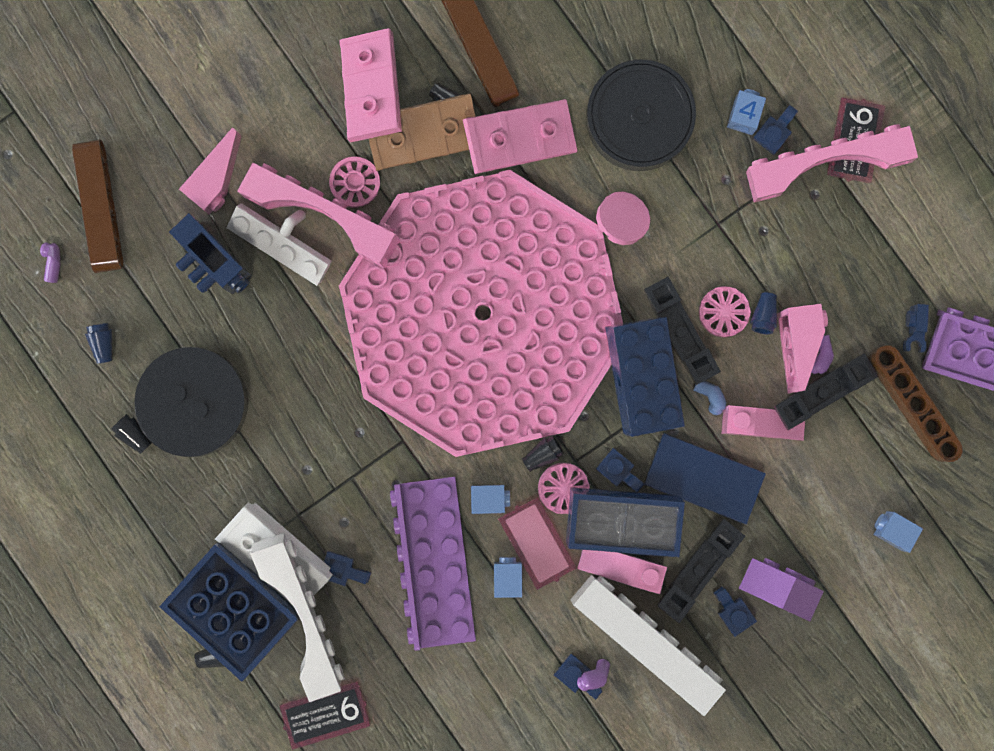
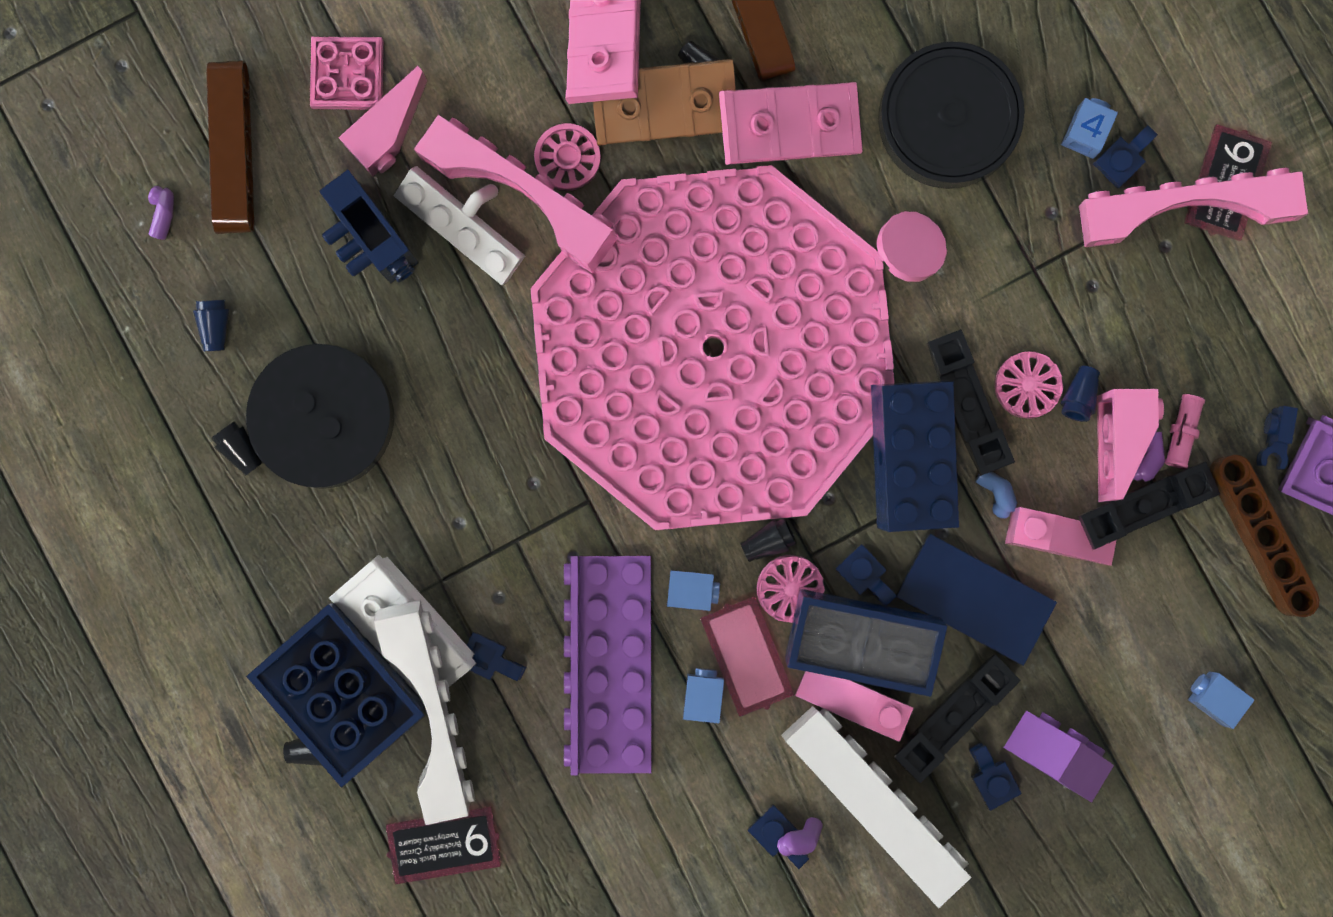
camera: 10 degrees right, 0 degrees up
none -> bright pink tile [310,37,384,110]
none -> bright pink pin [1164,394,1205,469]

